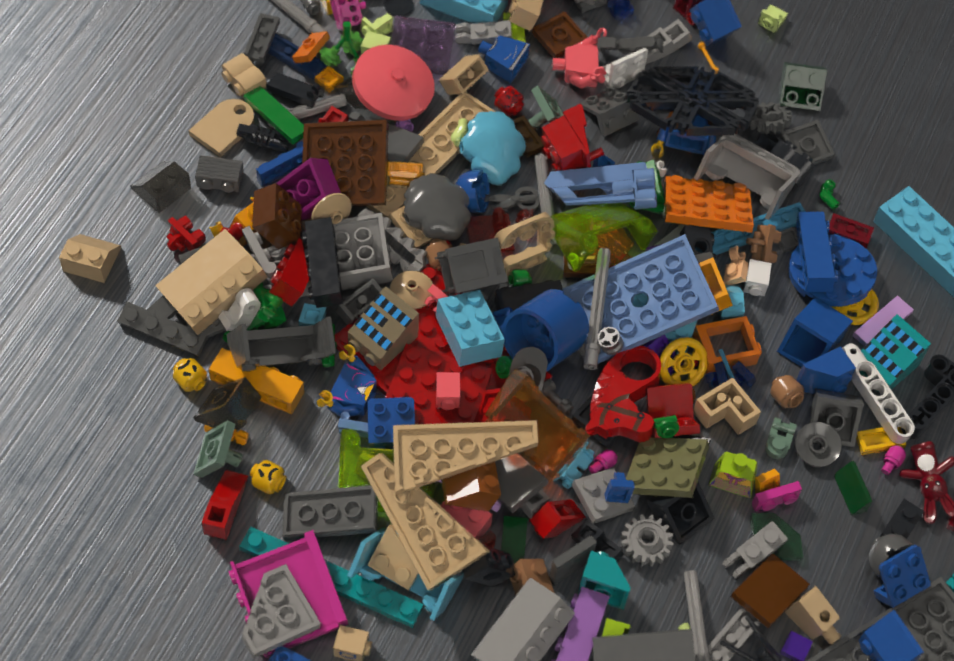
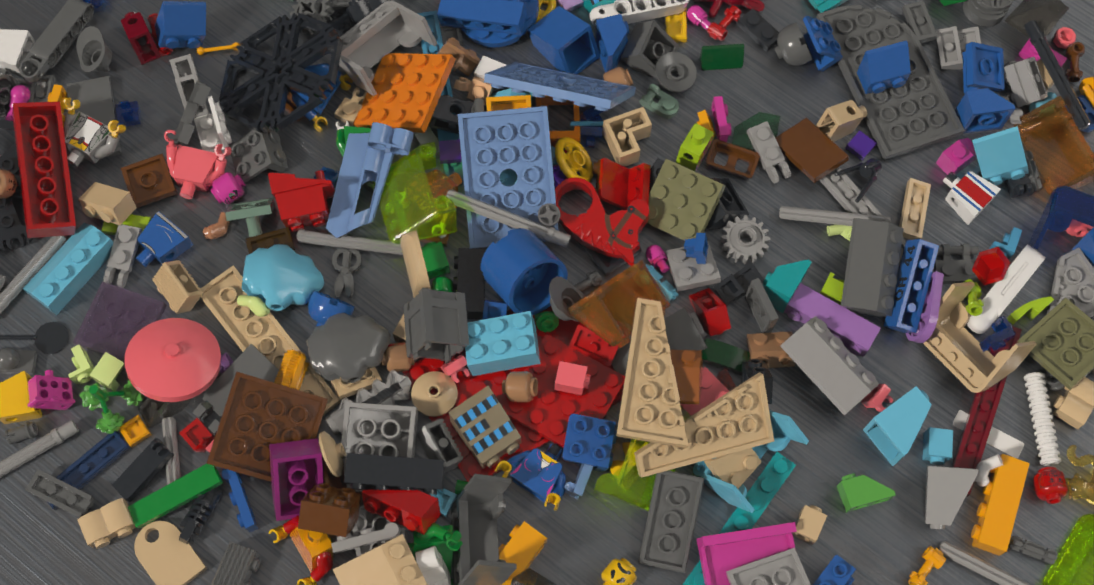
camera: 75 degrees left, 10 degrees up
orange plate [292,31,330,63] -> none
clear red hinge [467,207,515,252] -> none
red head [494,86,525,116] -> none
clear red plate [515,208,534,223] -> none
green plate [653,415,680,438] -> none
none -> nougat arm [202,212,230,240]
none -> dark pink head [211,172,245,205]
none -> tan plate [334,87,367,127]
none -> green brick [421,242,450,280]
none -> medium blue plate [484,62,636,111]
none -> medium nougat head [502,372,538,402]
none -> reddish brown piece [706,139,760,179]
none -> red bar [707,5,741,41]

